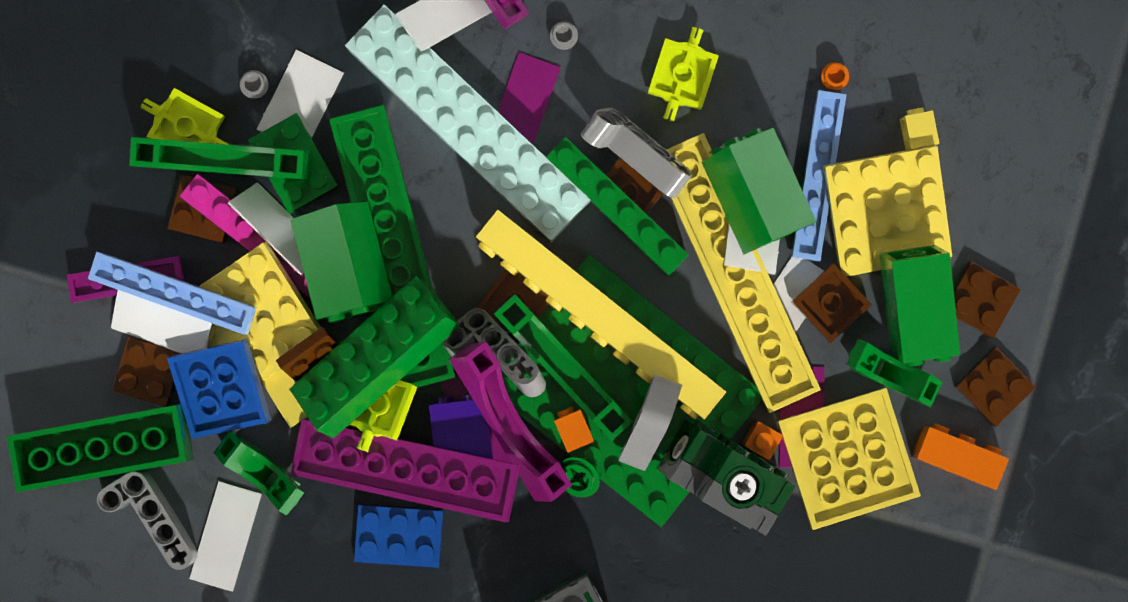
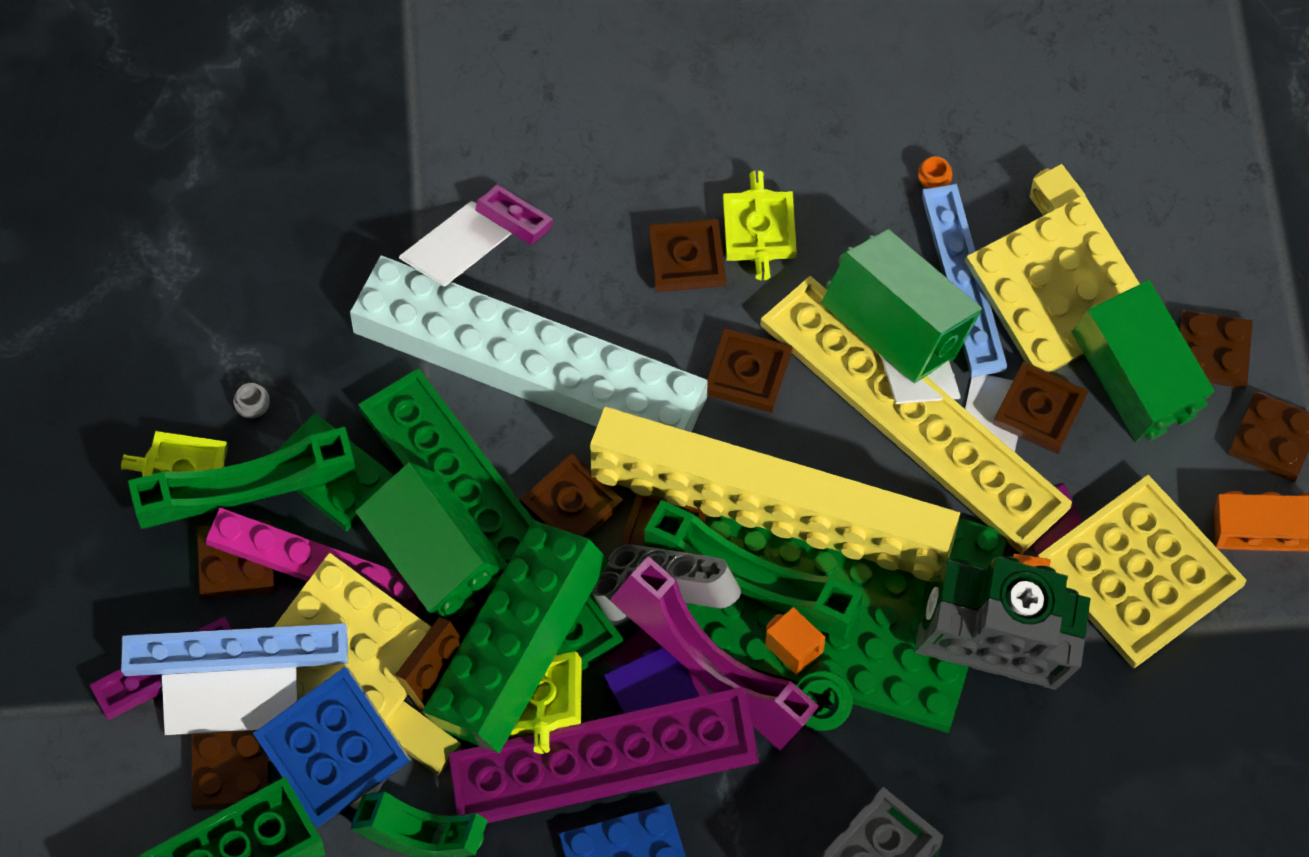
camera: 20 degrees left, 25 degrees down
white piece [228,182,304,275] -> none
white window [257,50,344,138] -> none
magenta piece [498,53,561,145] -> none
green arch [546,137,689,276] -> none
light grey plate [550,21,578,50] -> none
light grey beam [581,108,693,198] -> none
light grey beam [618,374,682,471] -> none
green arch [846,339,943,407] -> none
none -> reddish brown plate [520,453,623,538]
none -> reddish brown plate [649,219,726,292]

